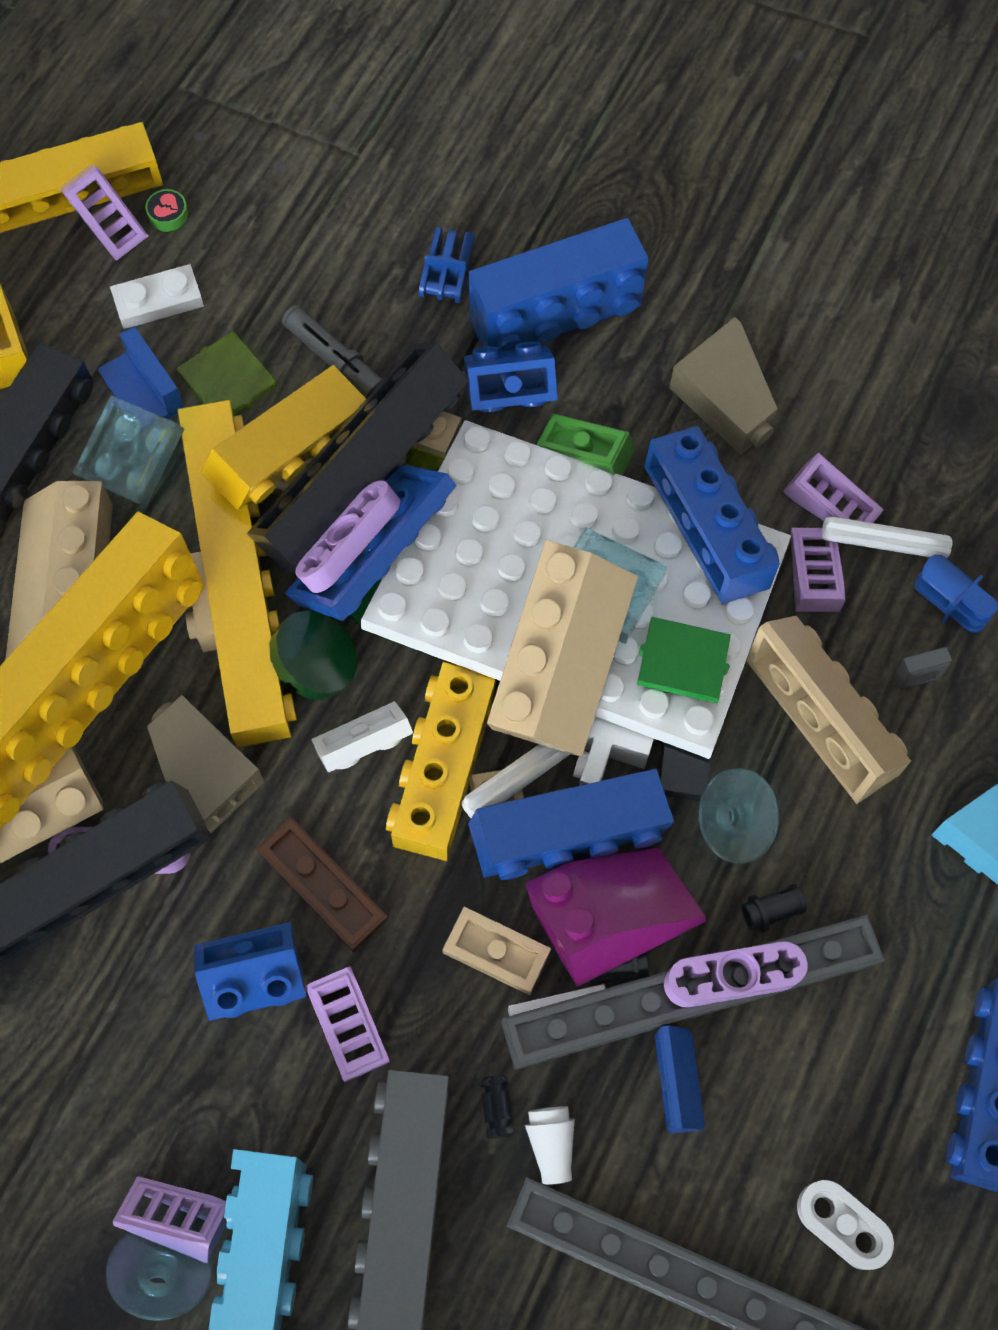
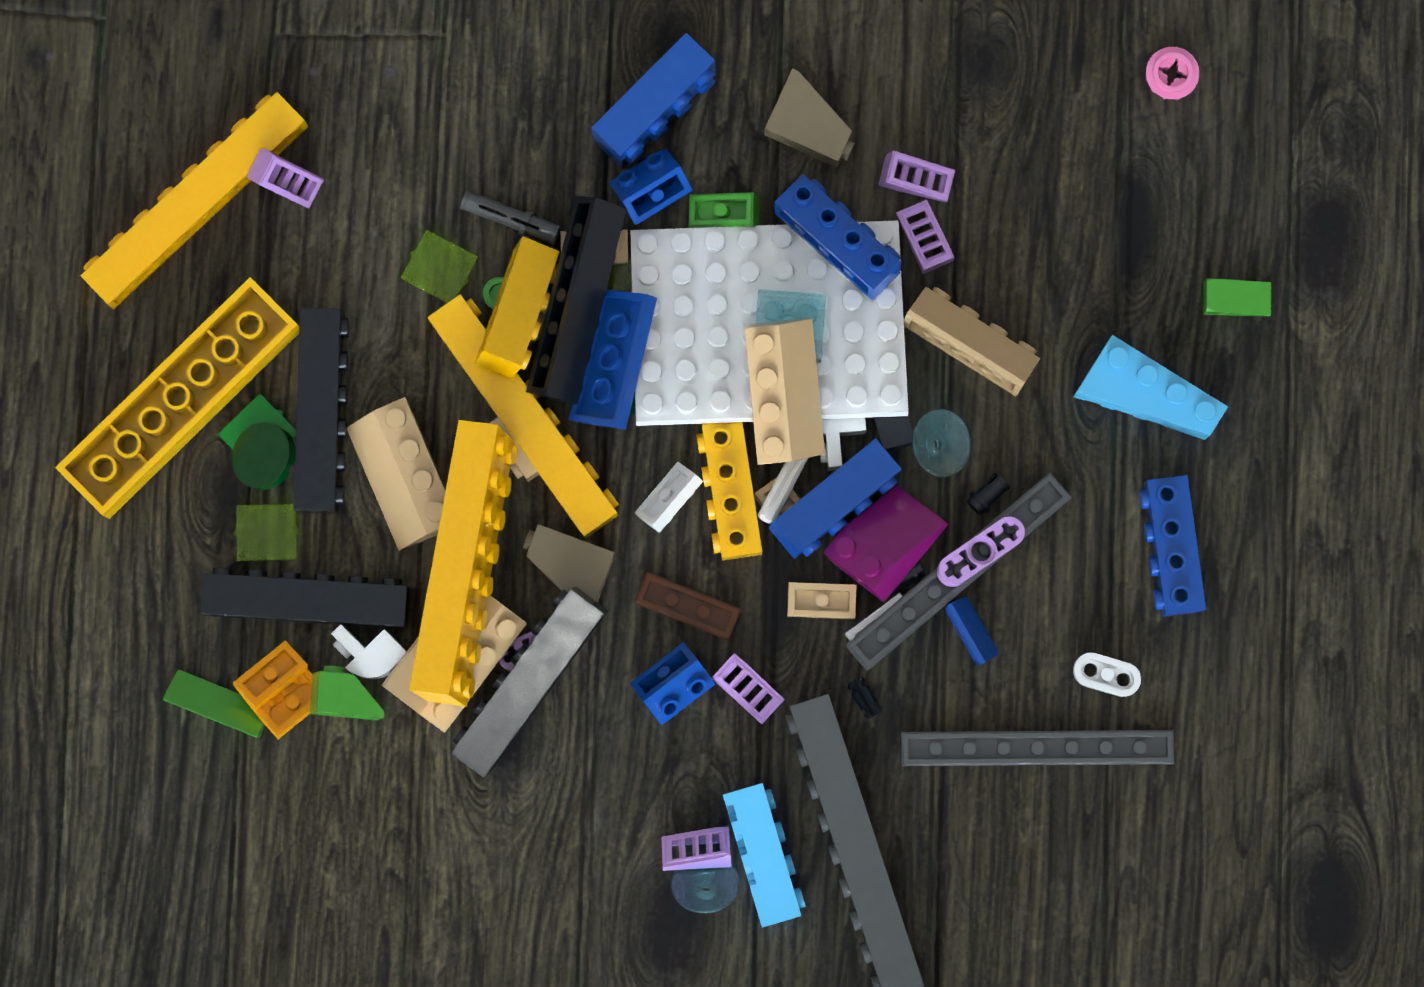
camera: 20 degrees left, 15 degrees up
clear light blue plate [73,395,184,507] -> none
blue panel [98,326,184,433] -> none
white plate [110,264,204,329] -> none
tile [145,189,189,232] -> none
dark green tile [269,610,358,700] -> none
lavender beam [296,480,400,593] -> none
blue arm [419,227,475,303] -> none
white cone [525,1106,575,1184] -> none
green piece [637,616,731,704] -> none
white axle [822,517,953,558] -> none
dark grey tile [893,647,952,689] -> none
blue arm [914,555,998,633] -> none

